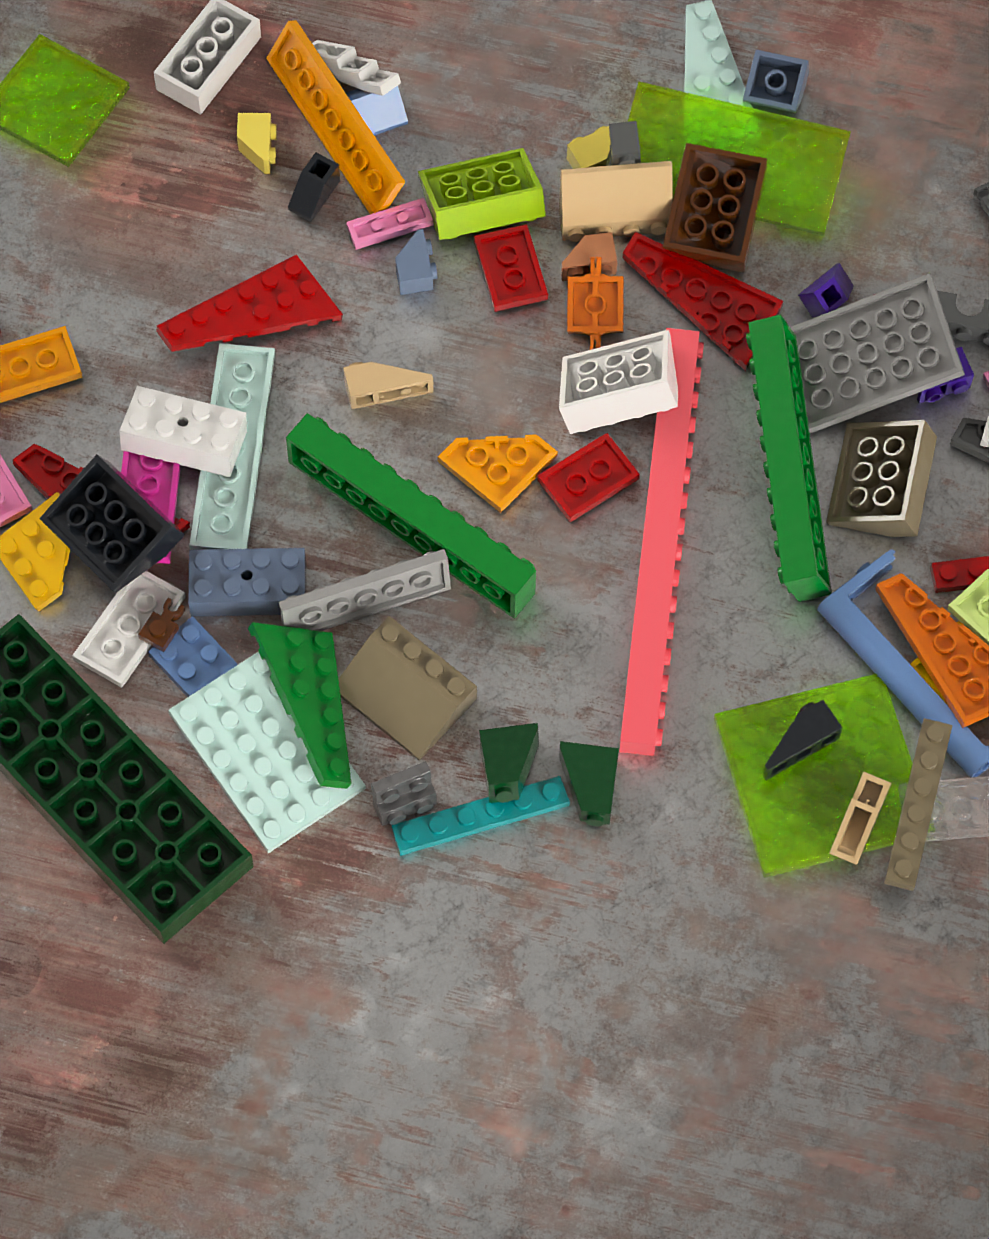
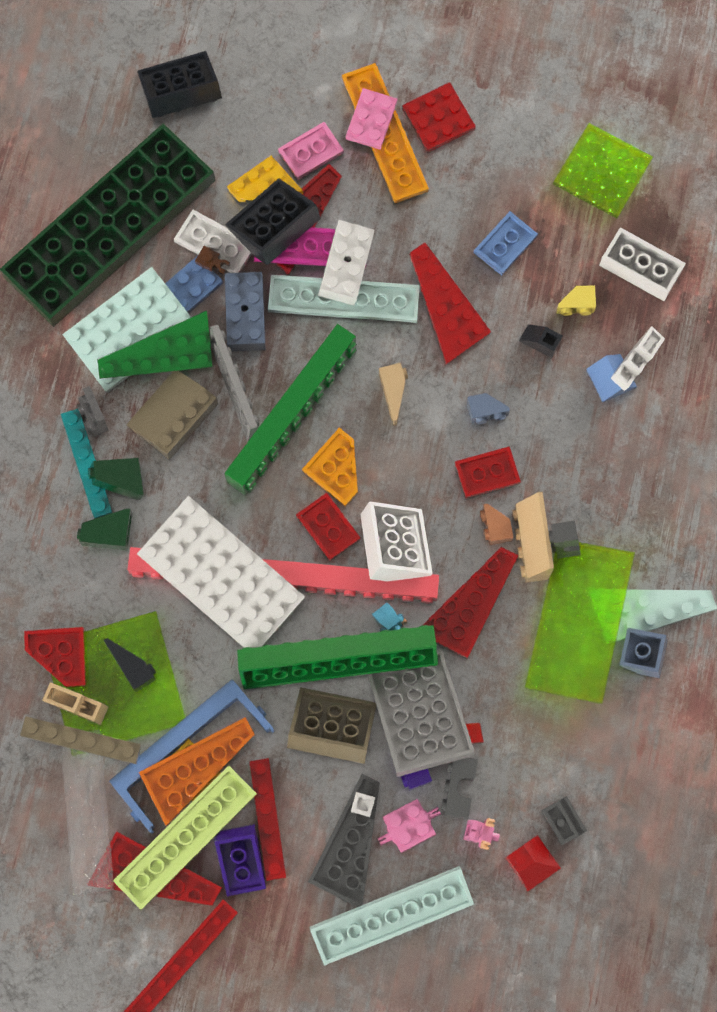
camera: 90 degrees right, 10 degrees up
light orange plate [266,20,405,214] -> none
bright pink plate [346,198,433,250] -> none
lime slope [418,148,546,240] -> none
light yellow slope [566,126,611,169] -> none
orange plate [567,257,624,350] -> none
reddish brown slope [663,143,768,273] -> none
dark purple slope [798,263,854,318] -> none
none -> red plate [24,627,86,688]
none -> white plate [137,496,306,648]
none -> medium azure piece [372,603,407,631]
none -> medium blue plate [474,211,538,276]

